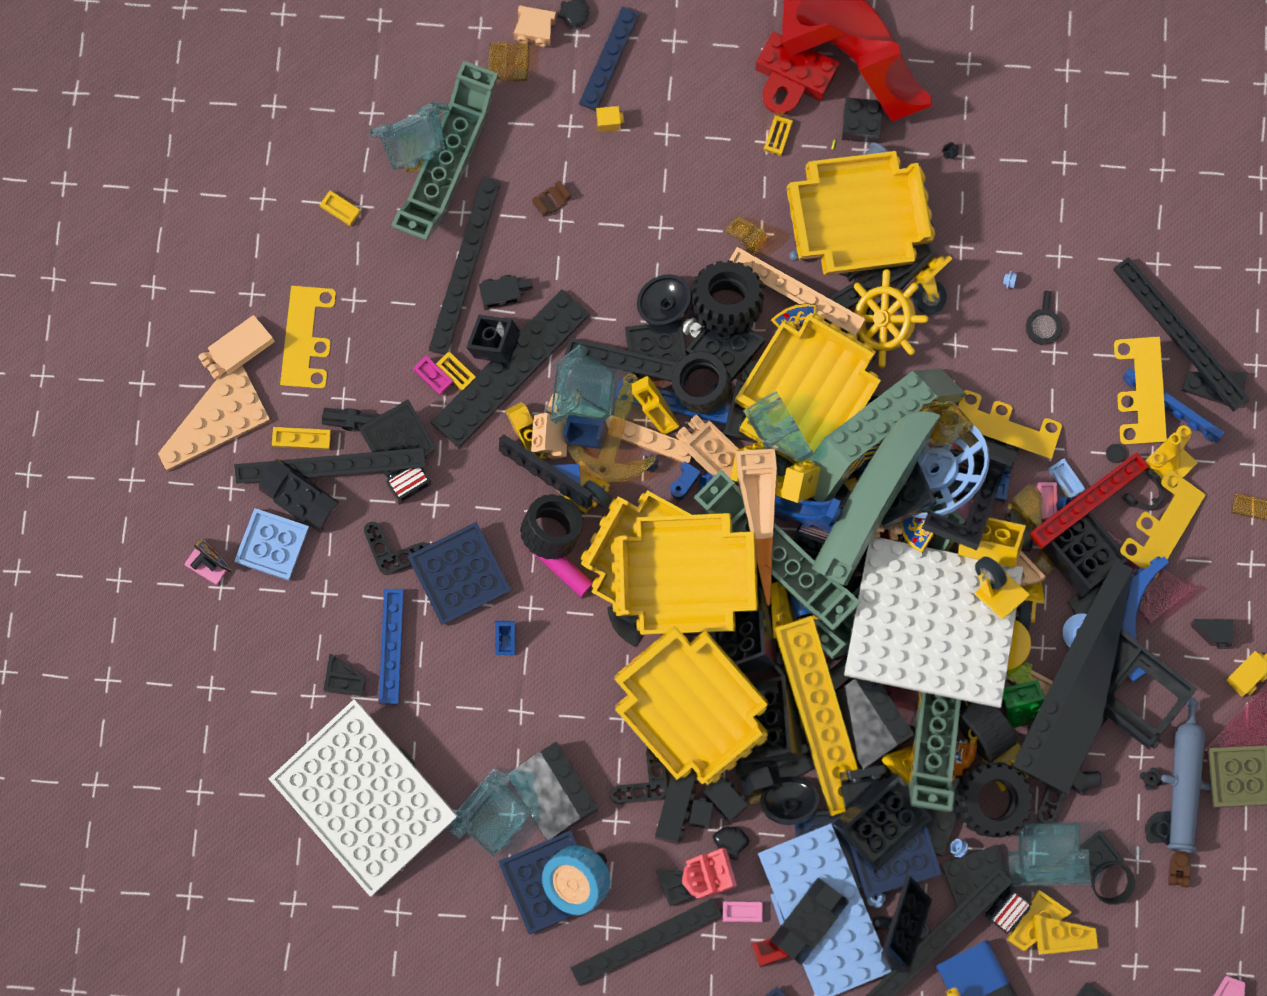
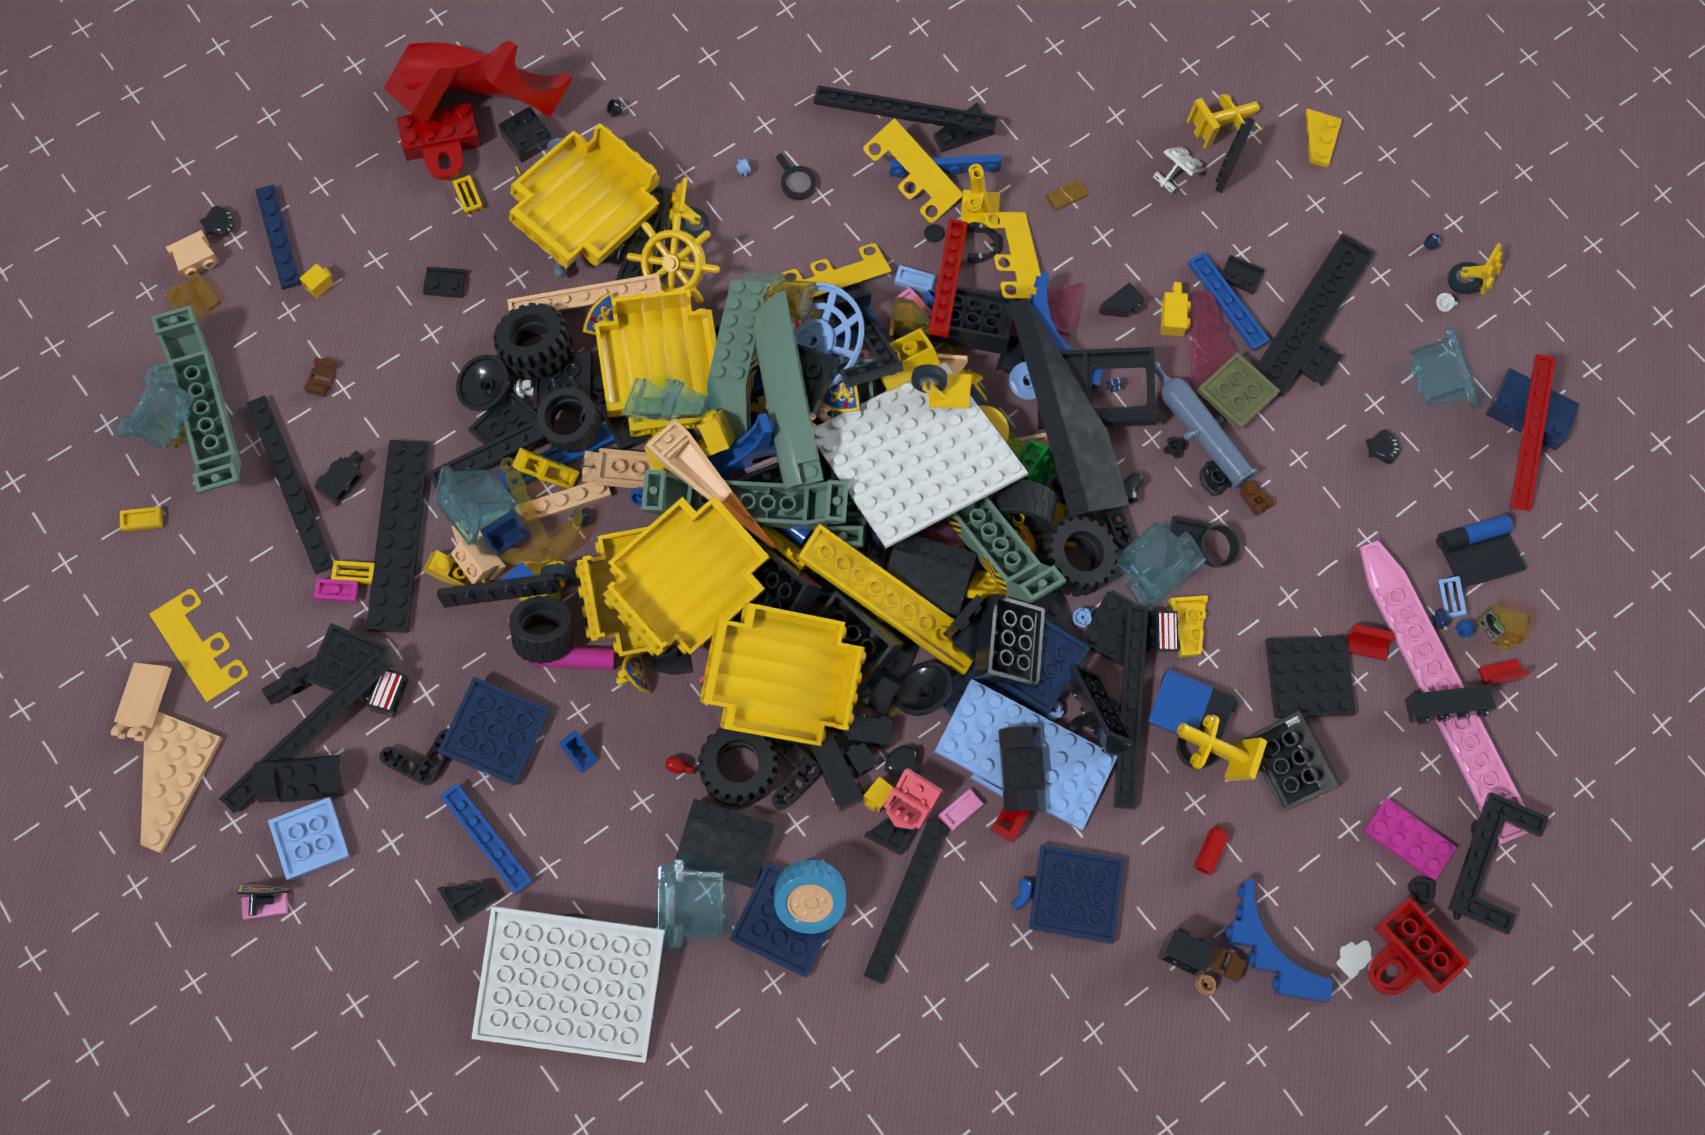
camera: 45 degrees left, 5 degrees down
yellow plate [272,427,331,450] -> none
black brick [466,315,520,363] -> none
blue leg [670,461,701,500] -> none
clear yellow plate [726,216,768,254] -> none
yellow wing [1034,915,1098,955] -> none
none -> black plate [423,267,466,298]
none -> shield [616,654,651,694]
none -> red cylinder [665,756,694,775]
none -> black tyre [698,727,778,807]
none -> yellow brick [863,777,894,813]
none -> dark blue plate [1106,377,1124,393]

